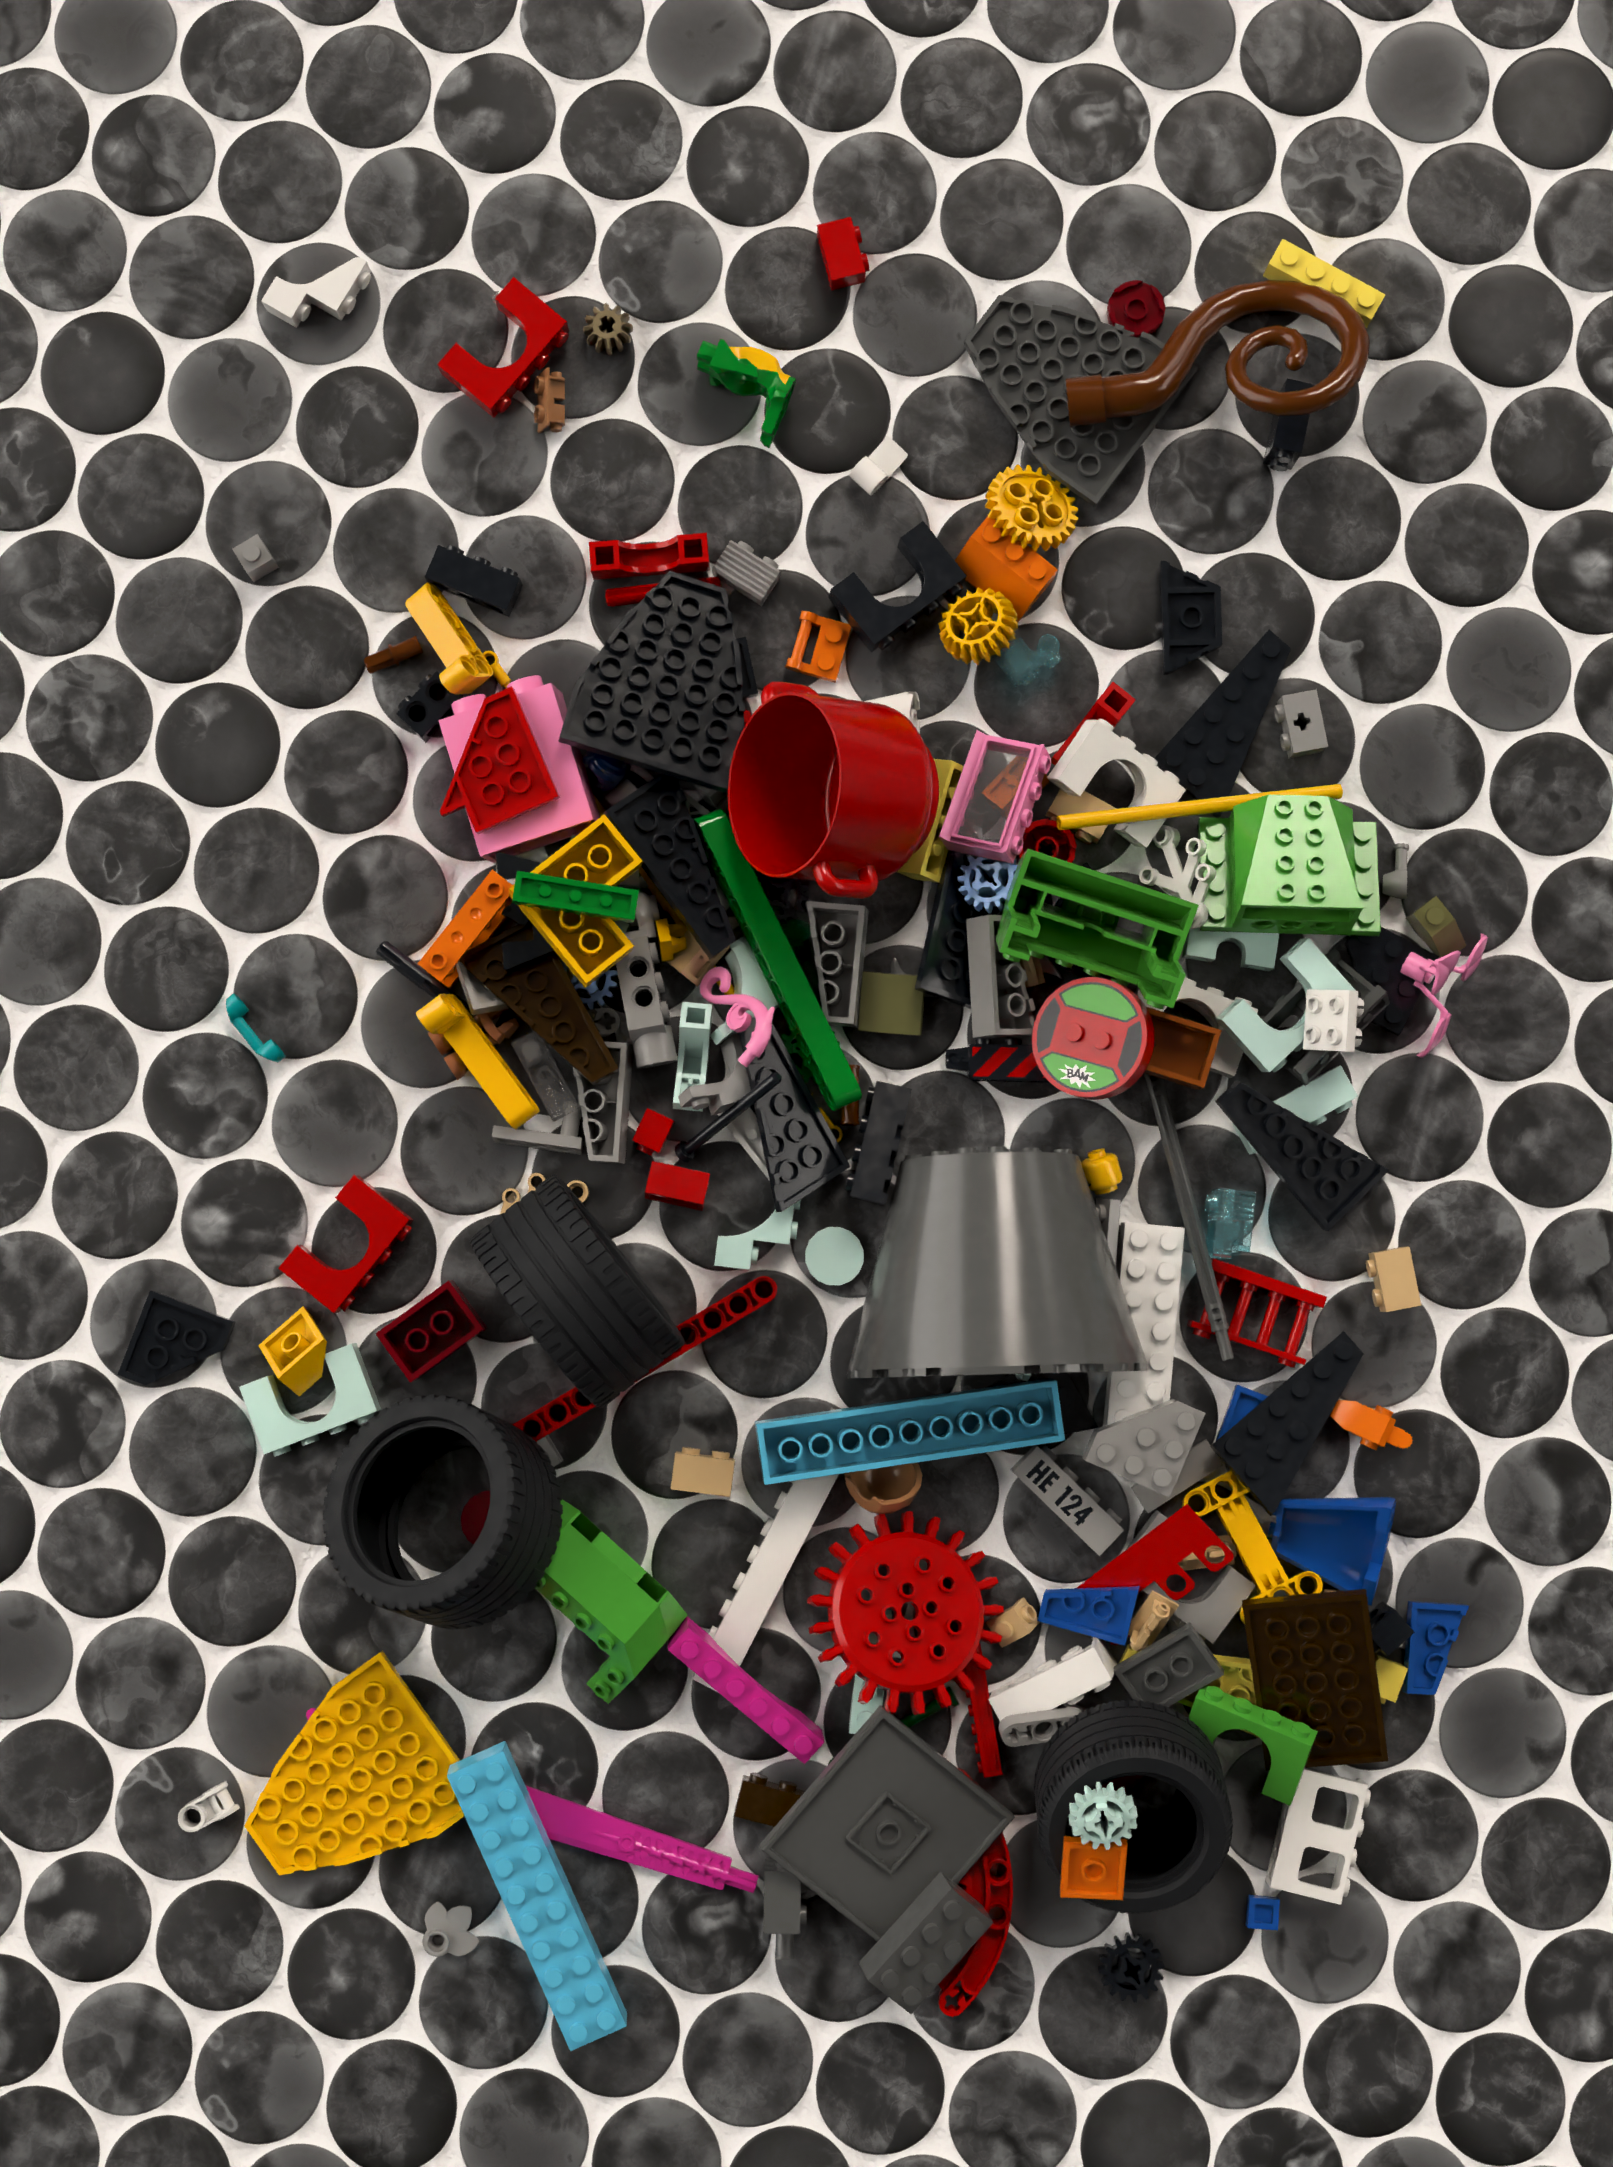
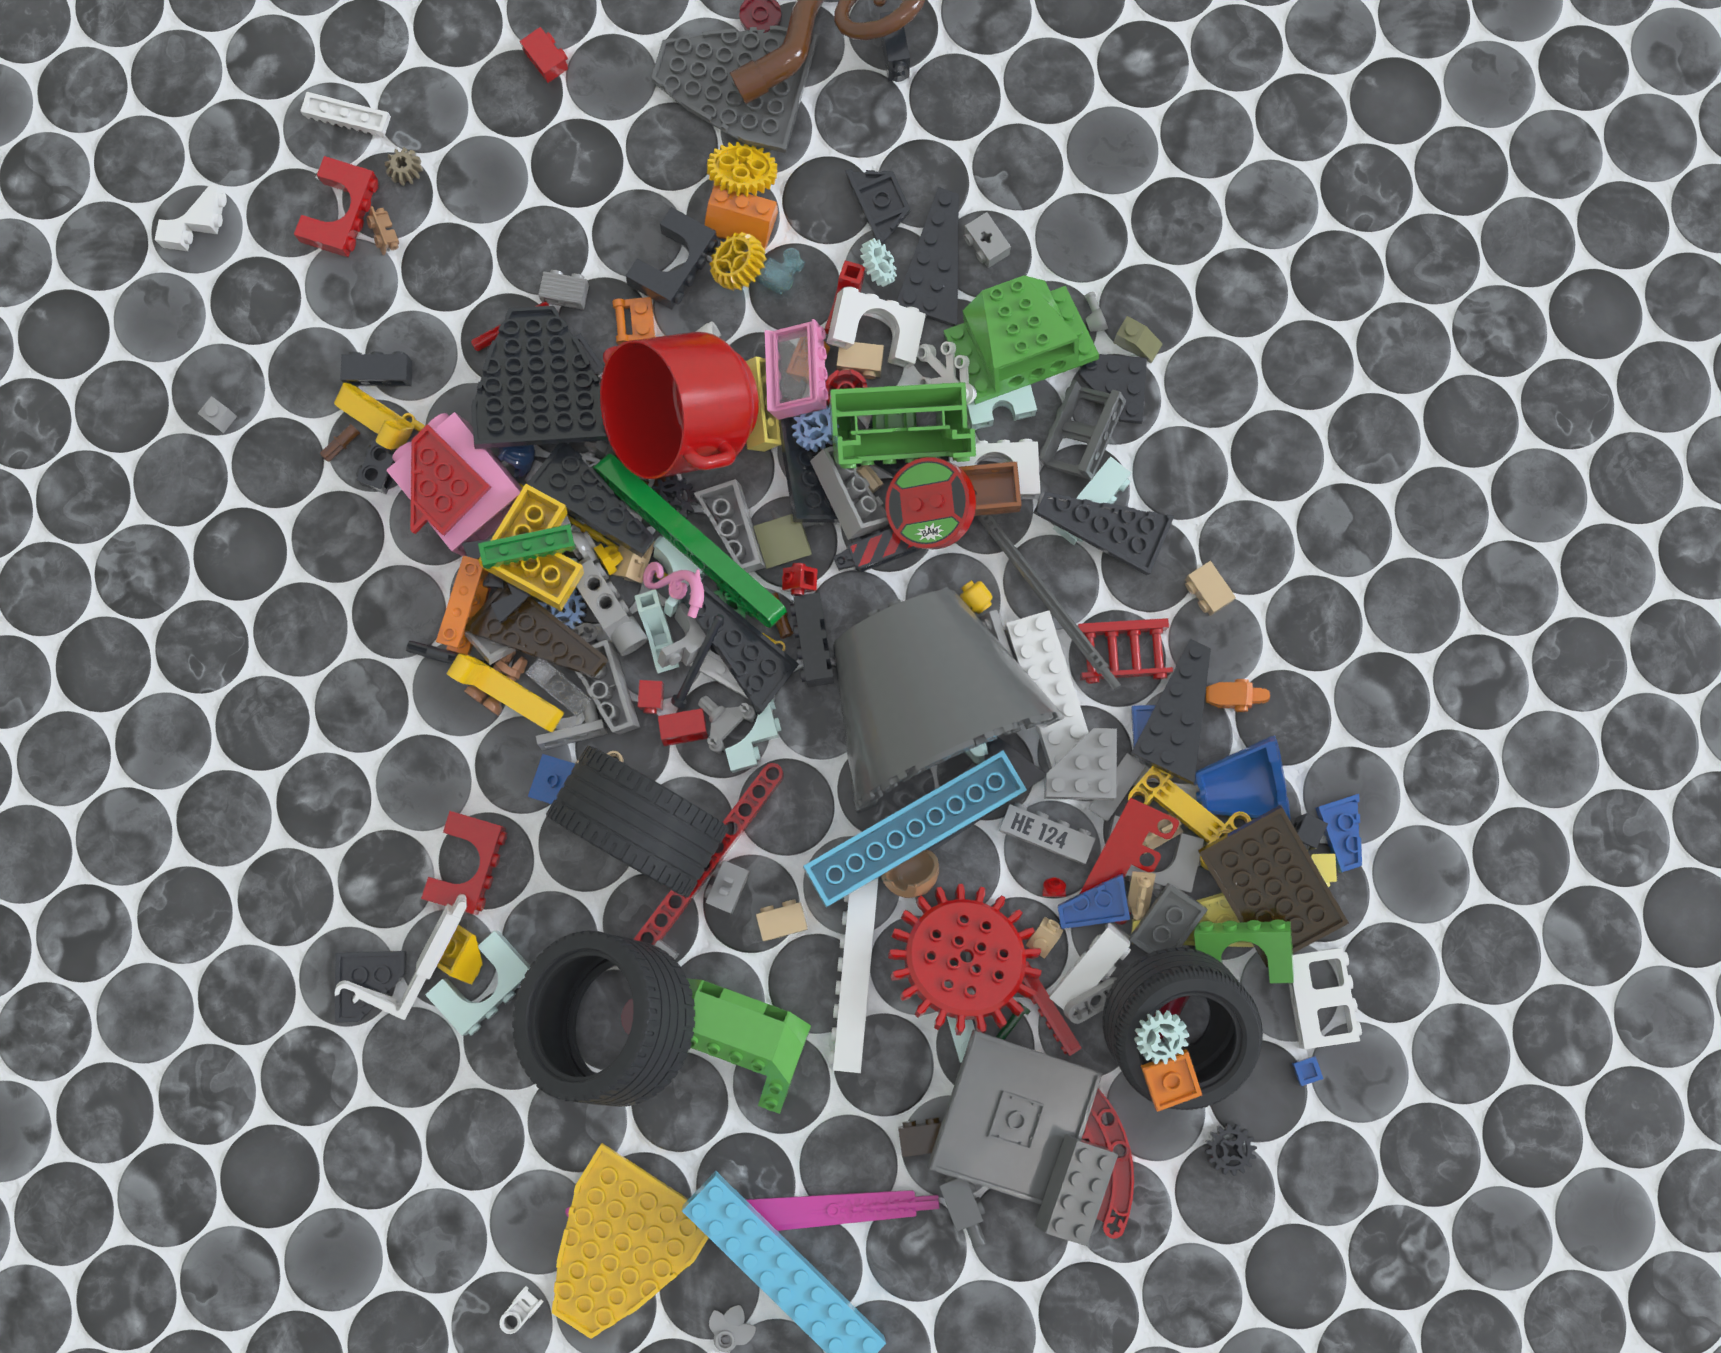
camera: 15 degrees left, 5 degrees down
teal bar [226,993,286,1063] -> none
dark red brick [376,1280,488,1383] -> none
red arch [589,533,710,580] -> none
dark pink arch [667,1616,825,1764] -> none
green hips [697,339,796,448] -> none
clear green piece [779,919,811,963] -> none
light aqua tile [805,1227,864,1285] -> none
white panel [849,436,908,496] -> none
yellow piece [1056,784,1343,830] -> none
clear light blue piece [1205,1188,1257,1259] -> none
light aqua arch [1215,938,1356,1072] -> none
white plate [1303,989,1364,1052] -> none
bright pink plant [1400,933,1488,1058] -> none
none -> white gear [300,92,391,138]
none -> white hinge [335,894,467,1020]
none -> blue plate [528,754,575,804]
none -> light grey axle [698,696,757,755]
none -> light grey brick [704,860,750,914]
none -> red brick [782,563,818,596]
none -> light aqua gear [860,238,897,287]
none -> red plate [1042,877,1066,897]

